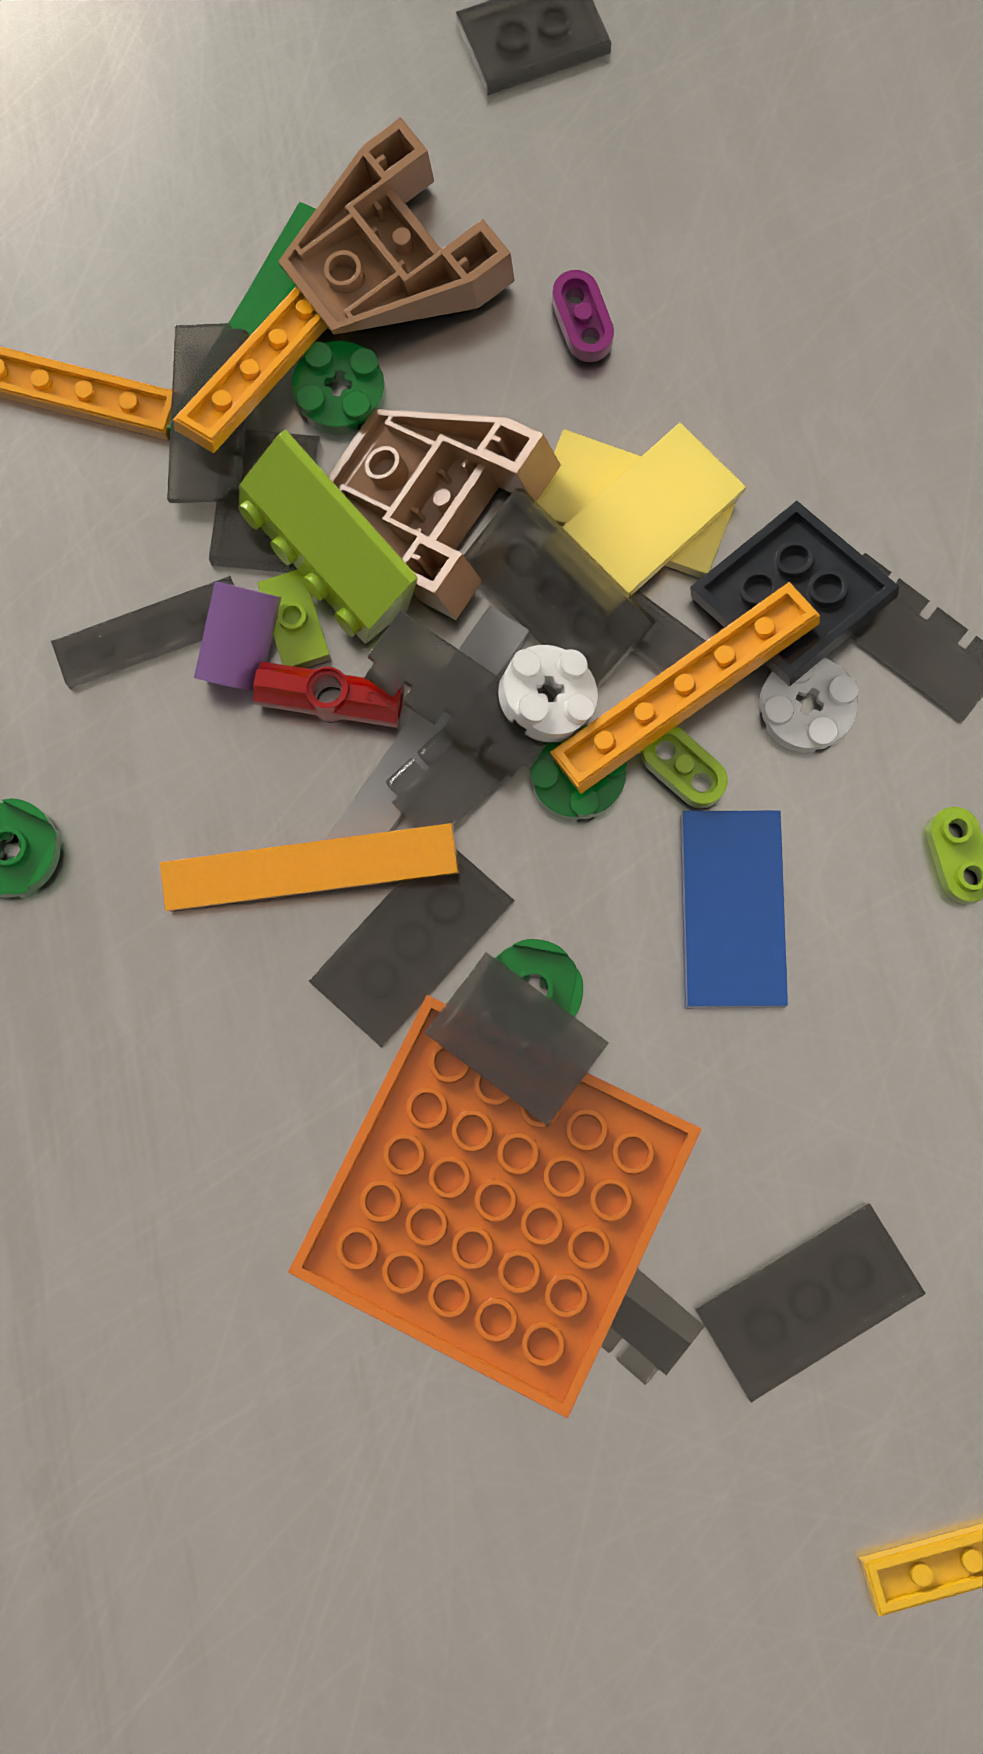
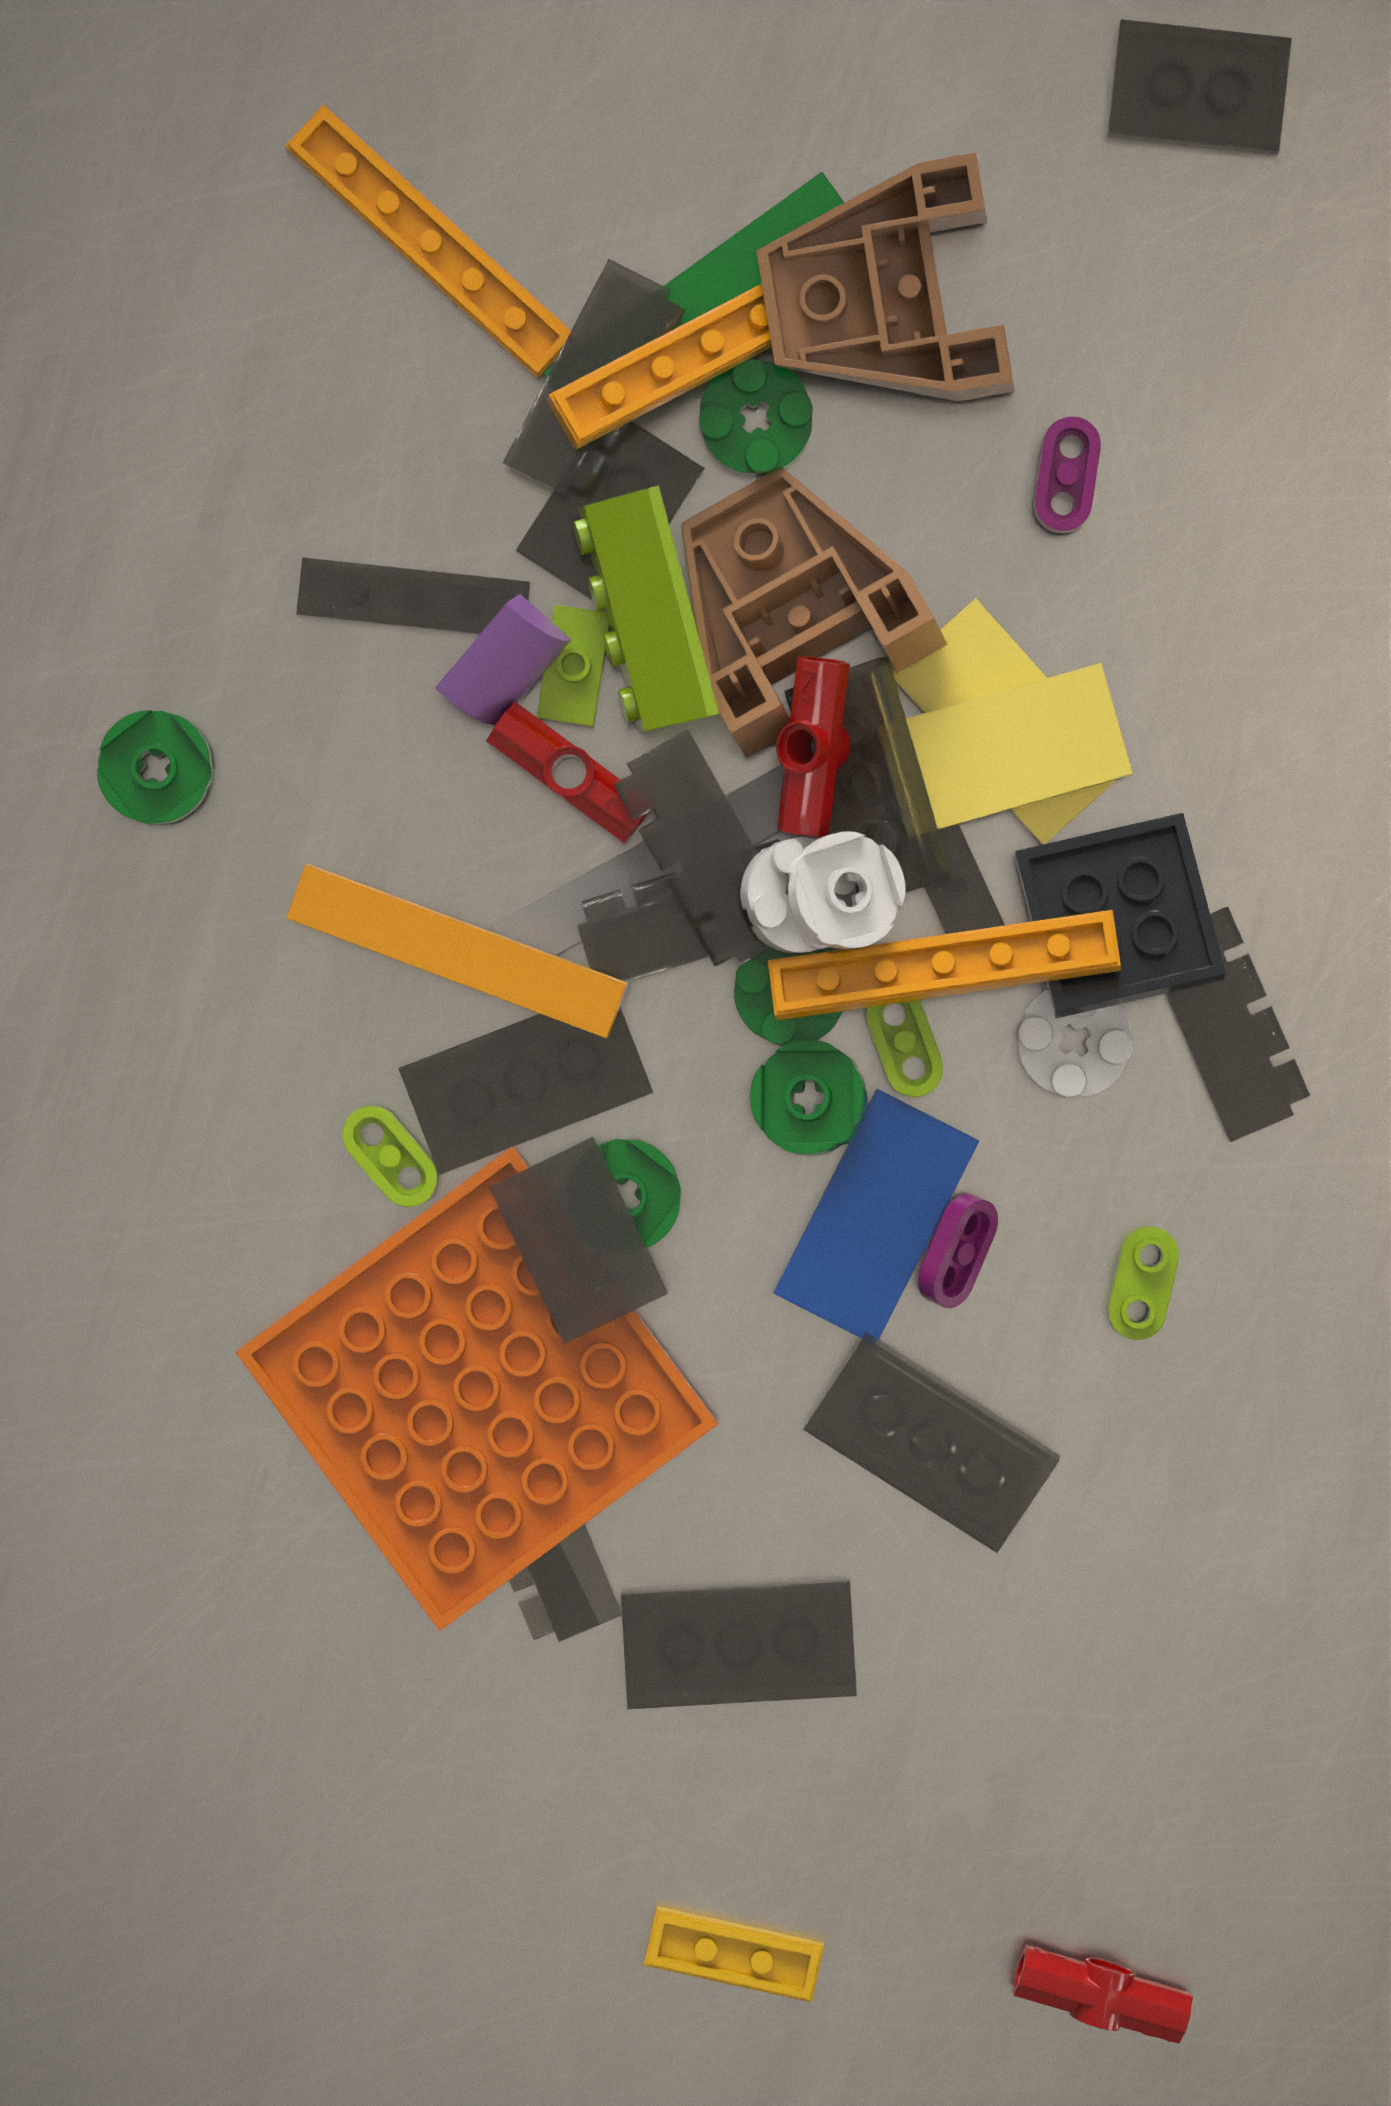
camera: 20 degrees right, 10 degrees up
none -> lime plate [342,1106,439,1207]
none -> green plate [750,1039,867,1156]
none -> red piece [776,656,850,837]
none -> white plate [788,831,905,949]
none -> clear smoke tile [803,1332,1060,1553]
none -> magenta plate [918,1194,998,1308]

